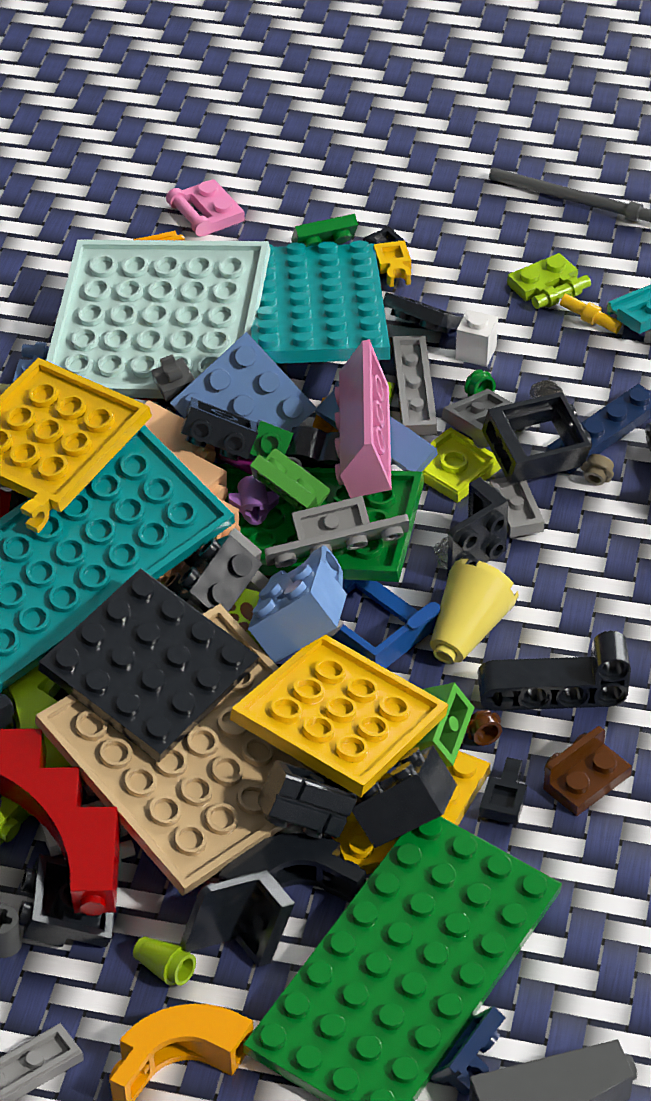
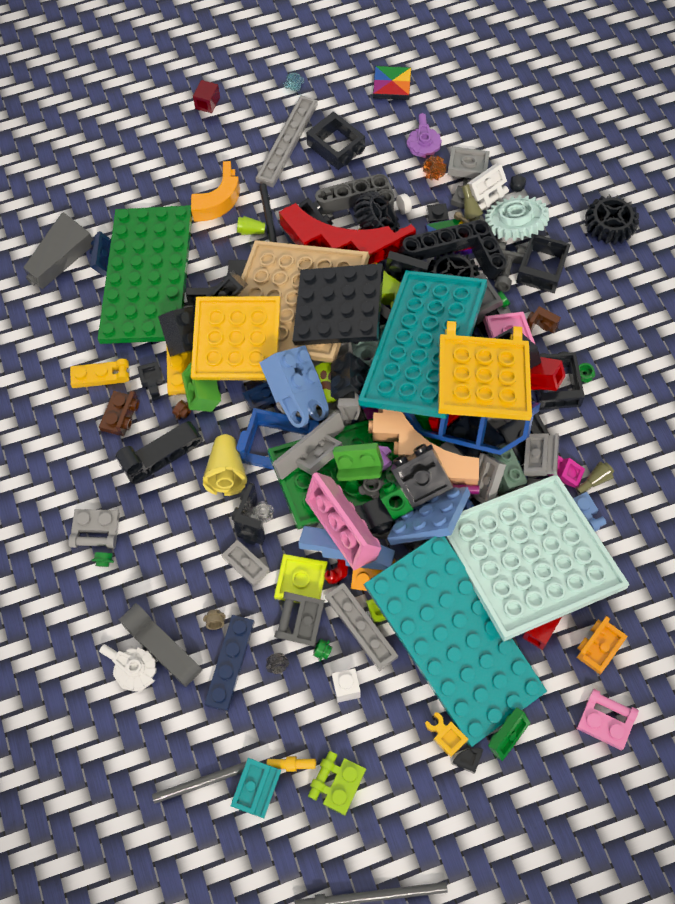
camera: 150 degrees right, 20 degrees up
dark grey tile [151,354,195,402] -> none
black bracket [180,870,295,967] -> none
black plate [383,292,463,334] -> none
black window [482,391,592,484] -> none
none -> yellow plate [70,359,129,388]
none -> black bar [259,183,277,242]

